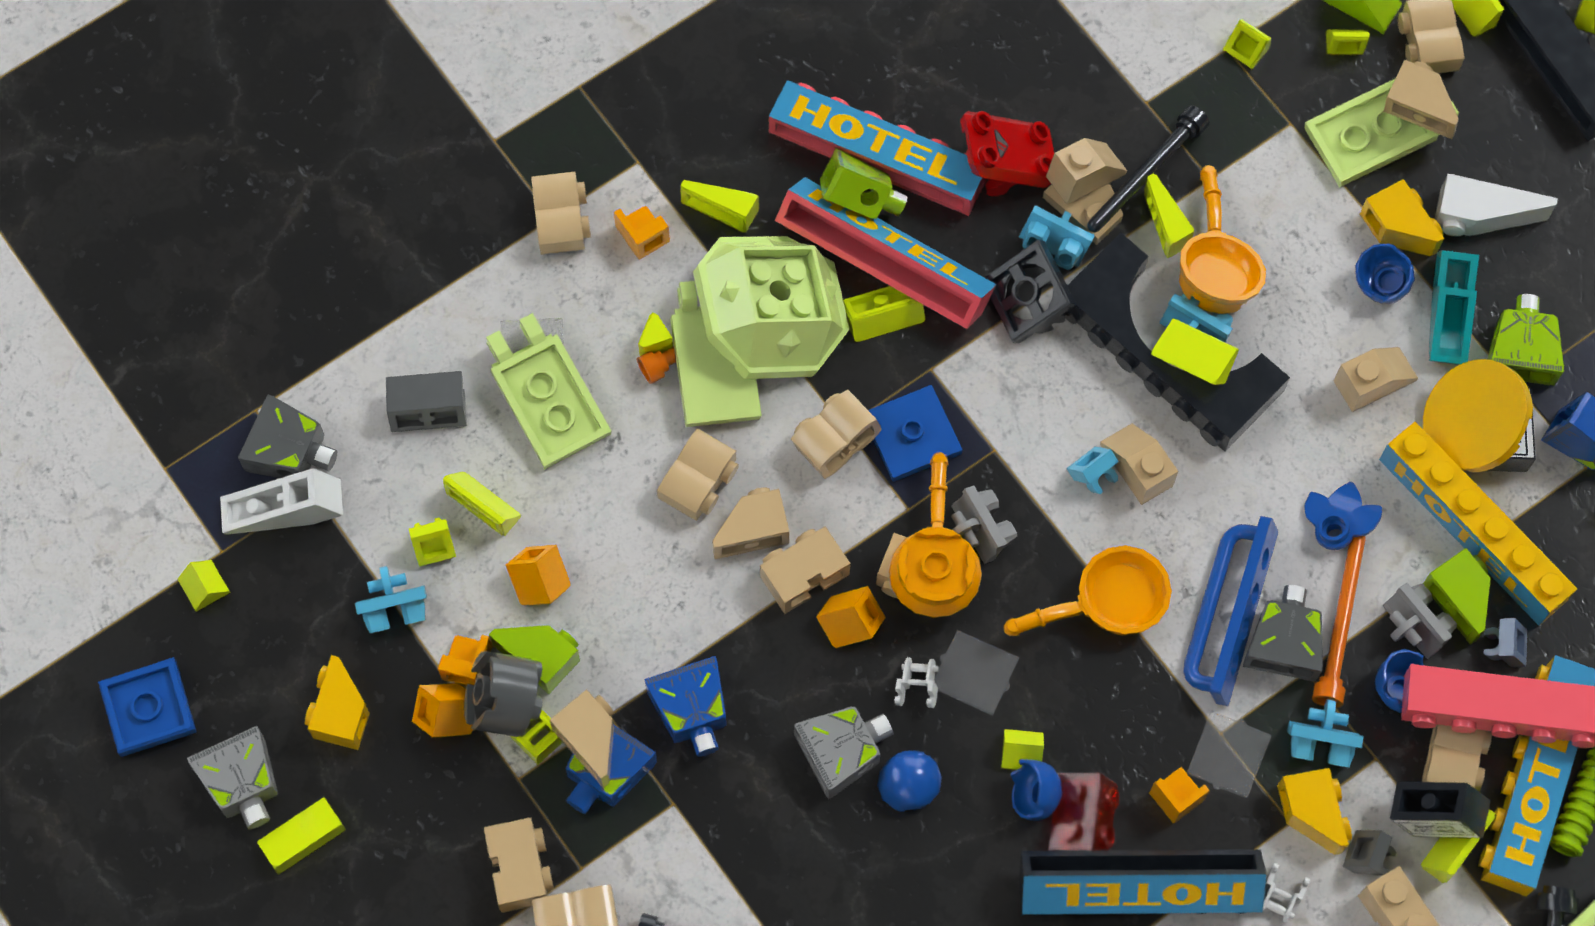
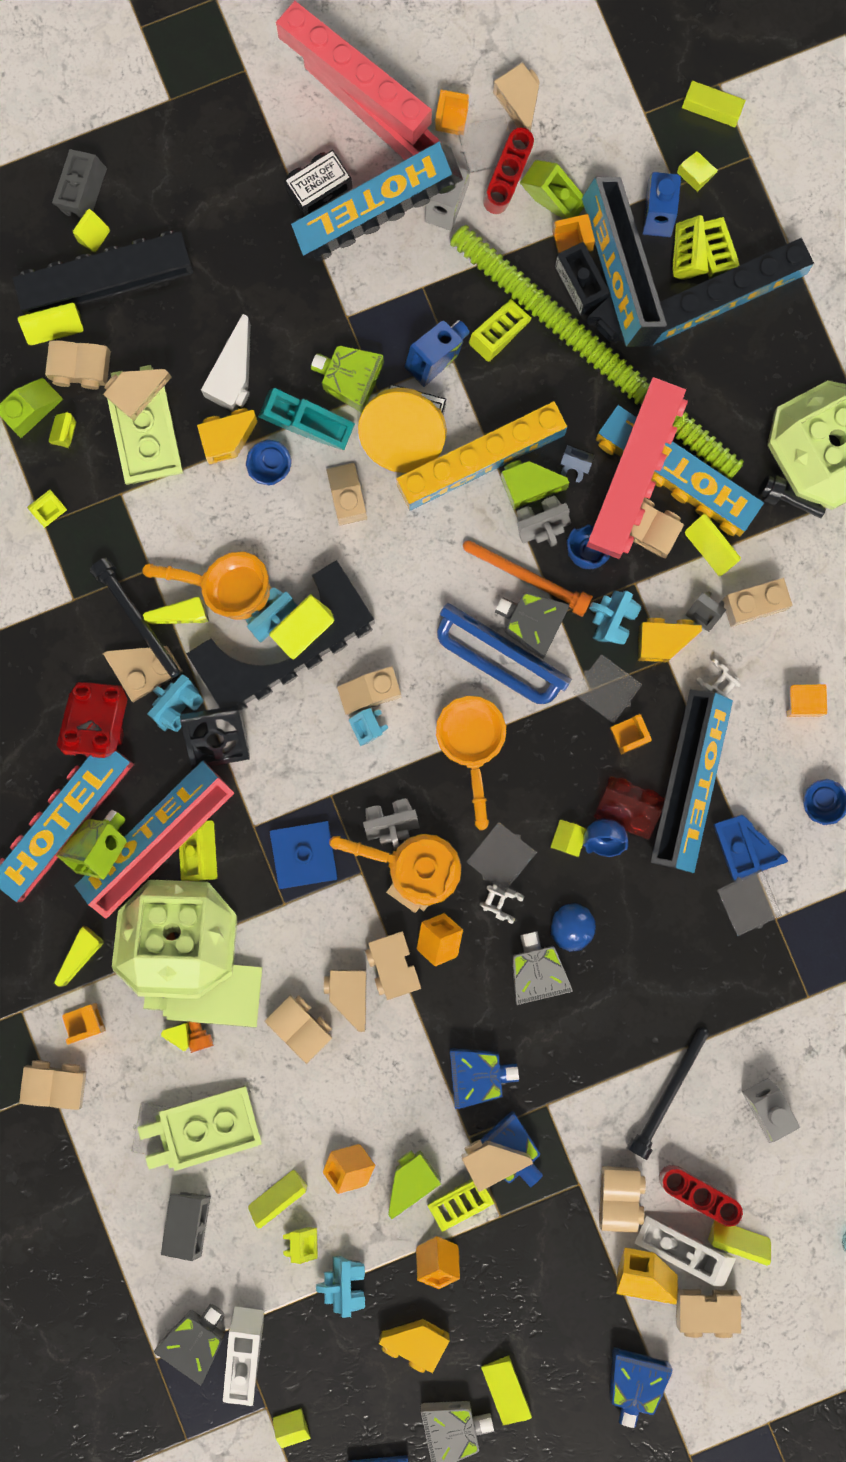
camera: 75 degrees left, 15 degrees up
light orange panel [438,635,493,686] -> none
dark grey brick [464,651,542,737] -> none
tan brick [484,817,554,913] -> none
tan brick [791,390,882,479] -> none
tan slope [1046,138,1127,204] -> none
blue plate [1305,482,1382,550] -> none
black brick [1390,782,1490,838] -> none

